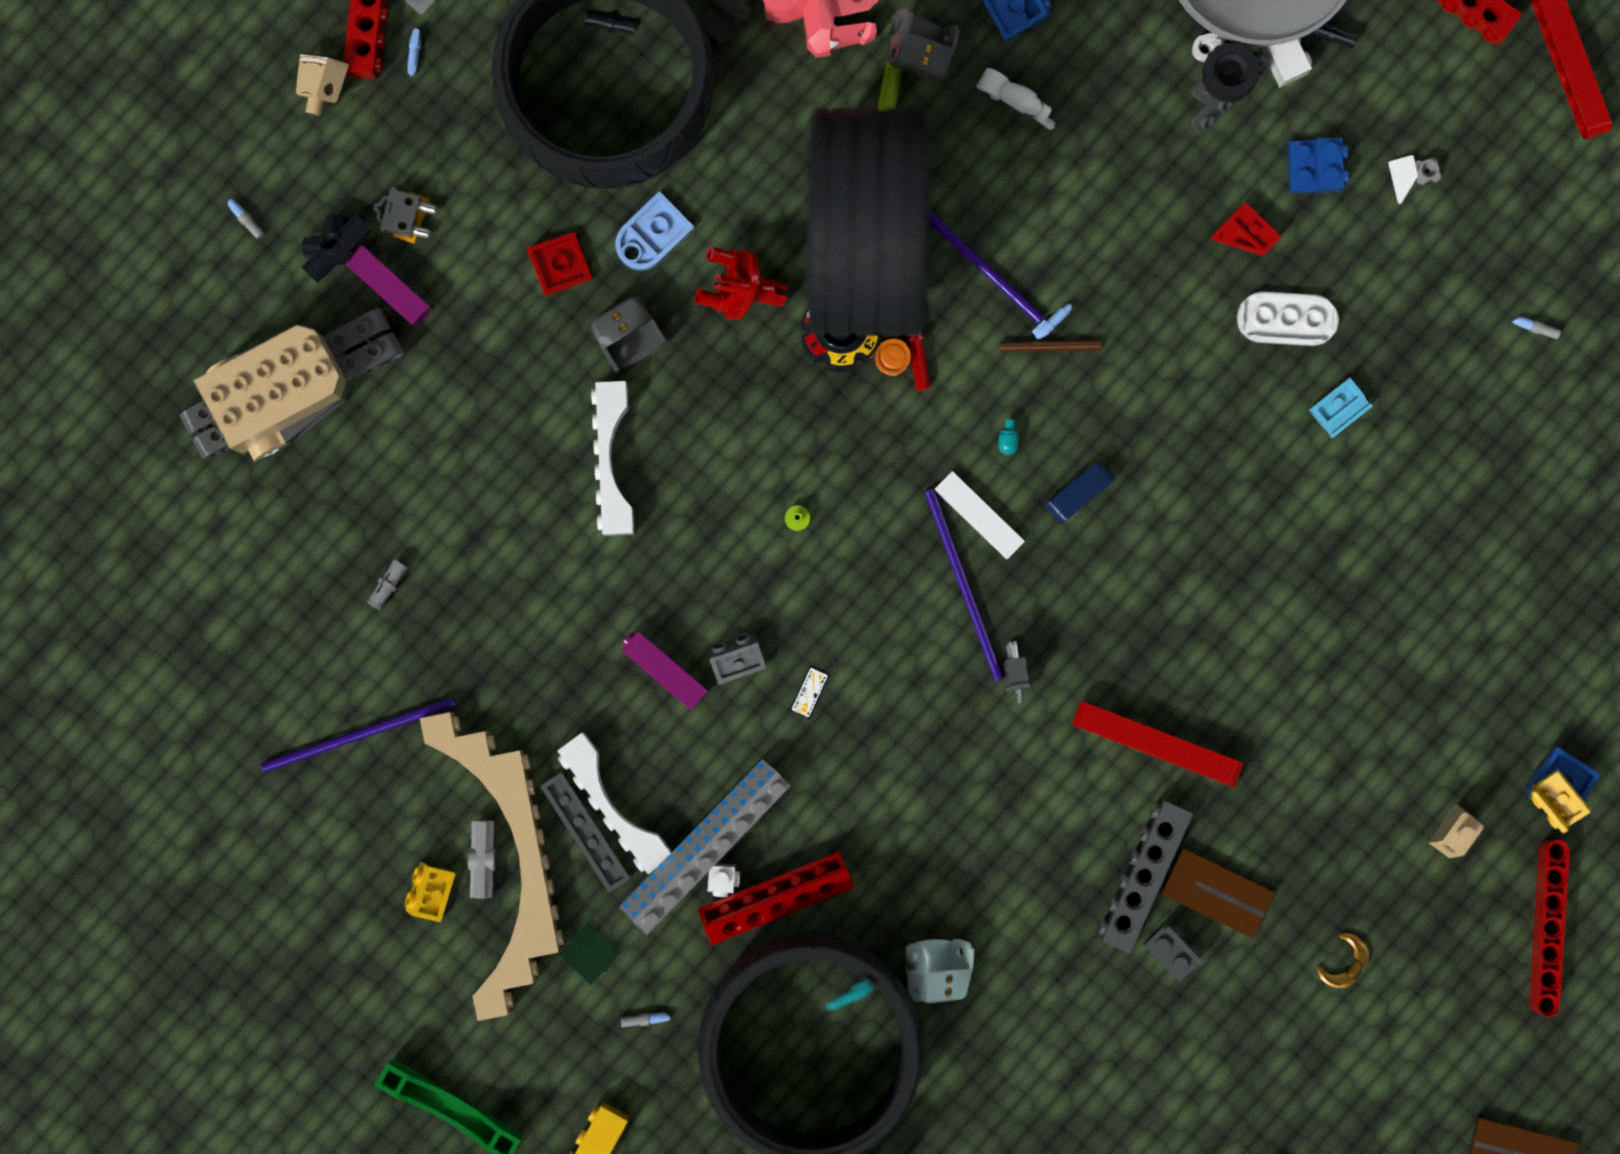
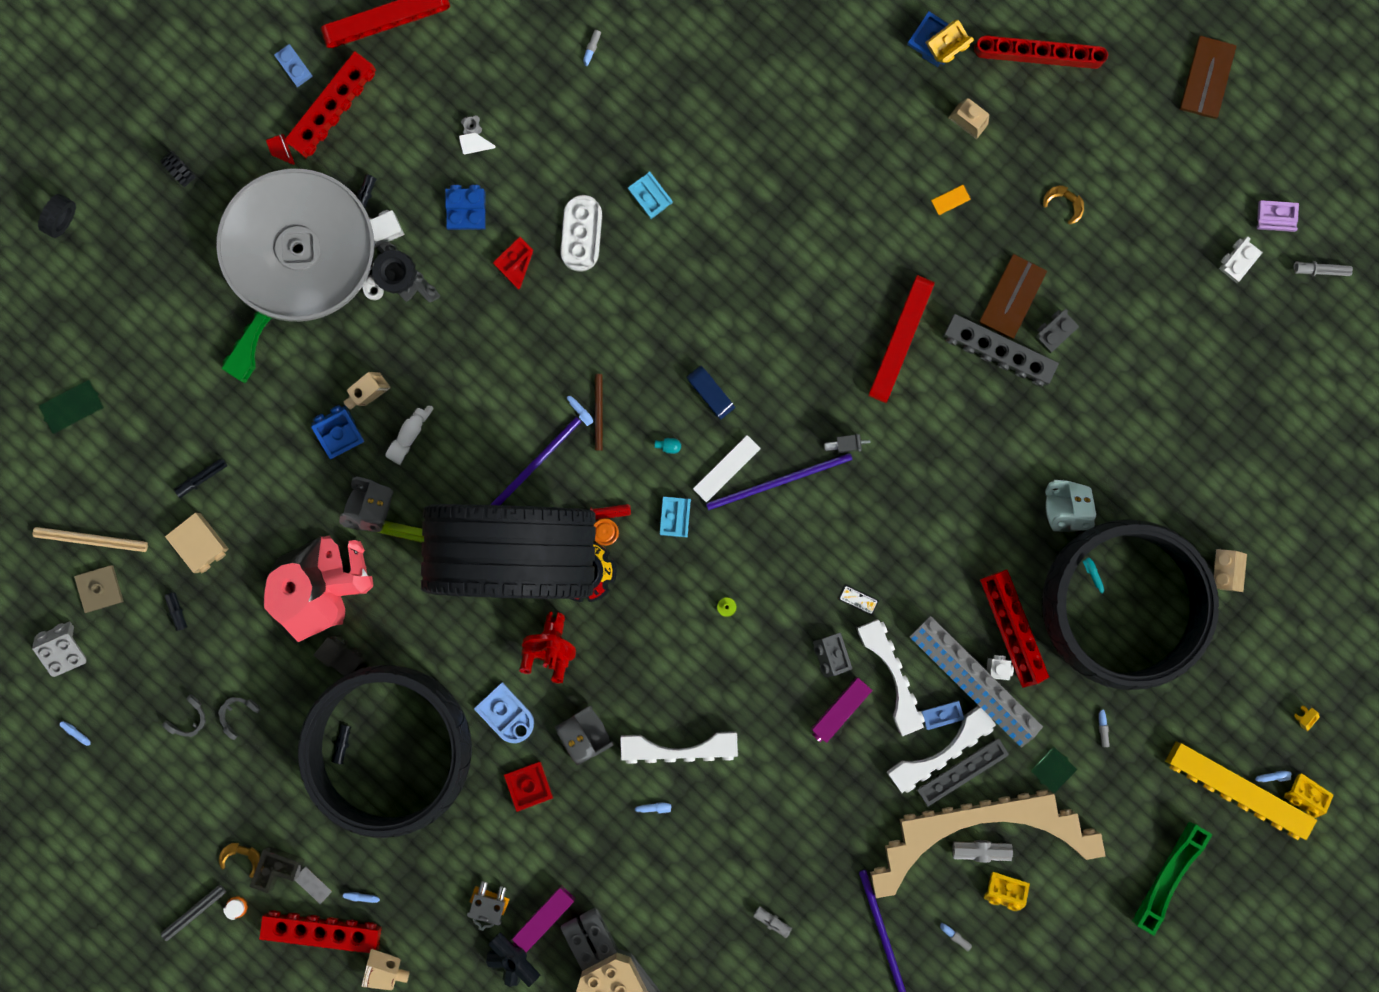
camera: 90 degrees left, 0 degrees up
none -> tan torso [344,372,391,410]
none -> light blue piece [635,802,671,813]
none -> medium azure plate [660,497,691,537]
none -> white arch [856,619,925,736]
none -> medium blue plate [921,701,965,730]
none -> light orange sticker [931,185,971,215]
none -> piece [940,923,972,951]

